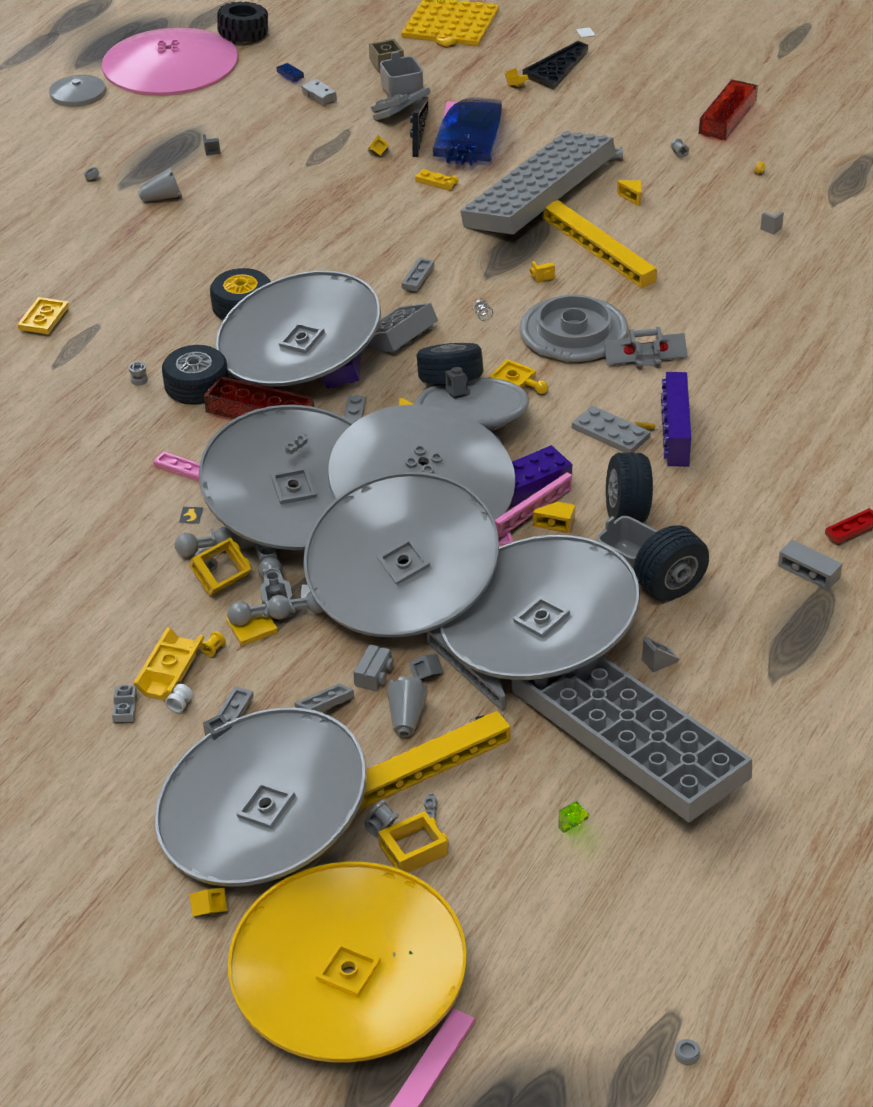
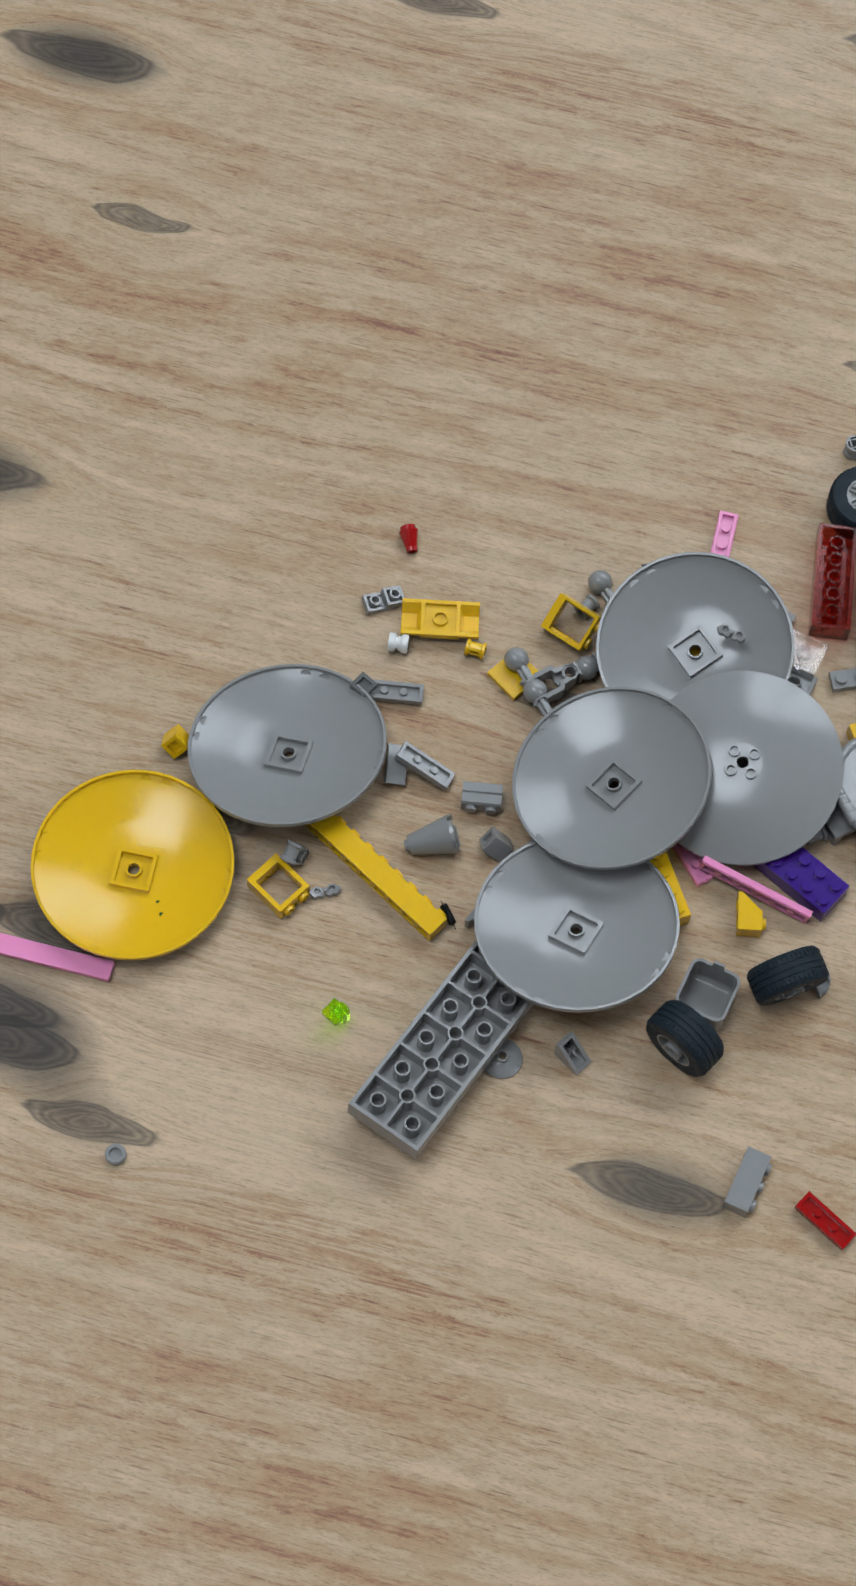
camera: 70 degrees right, 25 degrees up
none -> red cone [399,524,418,554]

